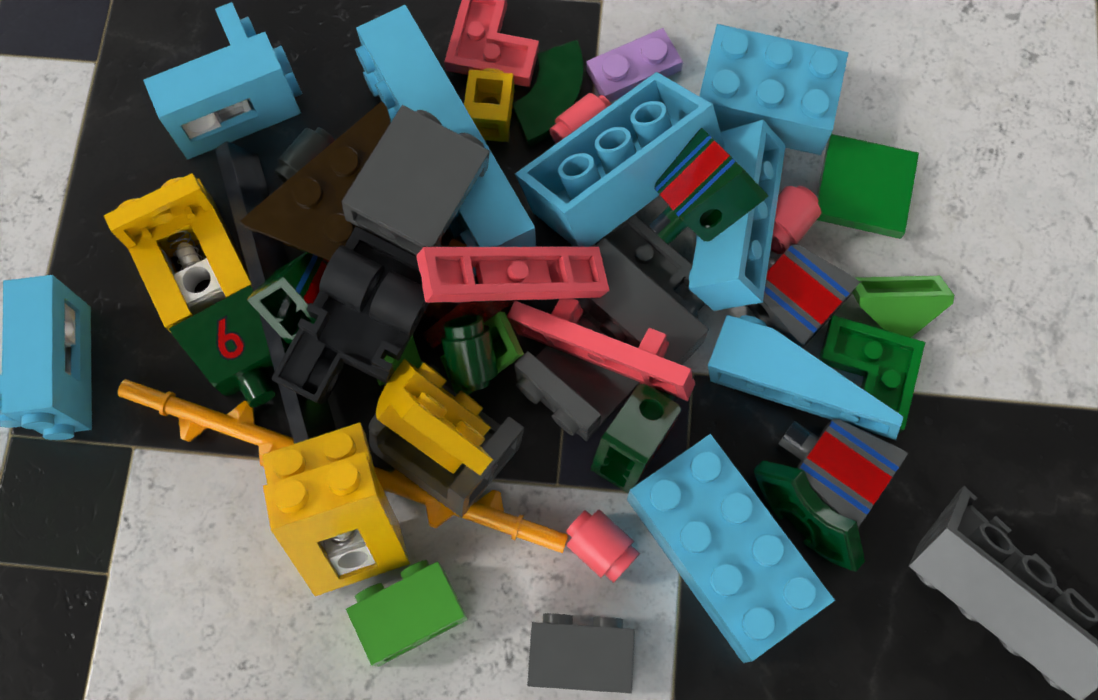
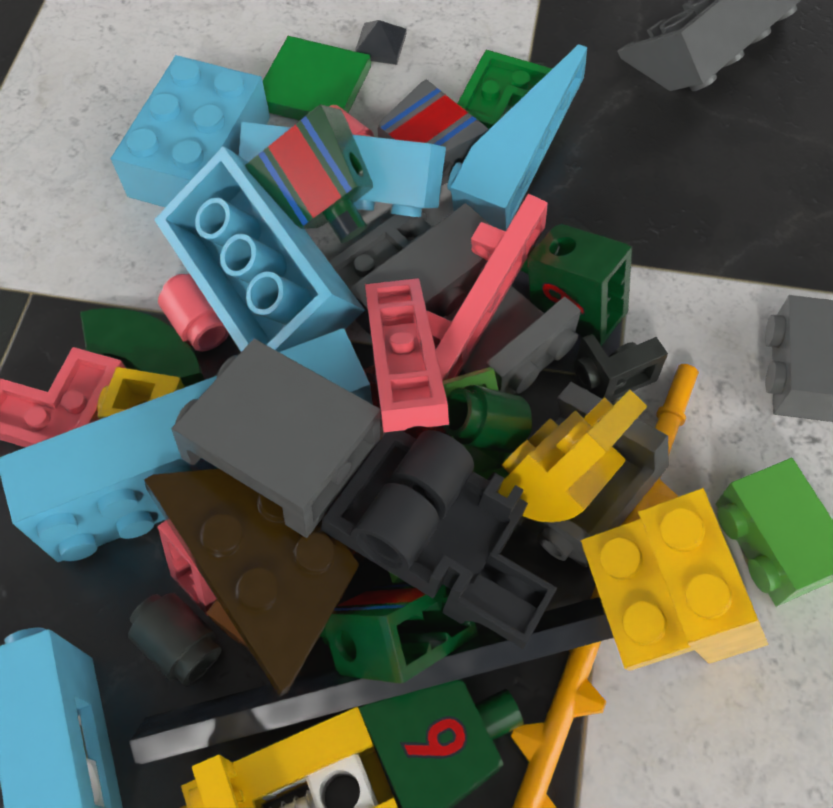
camera: 85 degrees left, 10 degrees down
coral brick [566,509,640,583] -> none
lavender plate [586,28,683,102] -> none
medium azure brick [627,434,835,663] -> none
dark green tile [754,460,865,572] -> none
torso [778,418,908,528] -> none
bright green slope [852,275,955,338] -> none
none -> black slope [355,20,407,65]
none -> pearl dark grey bracket [574,334,668,402]

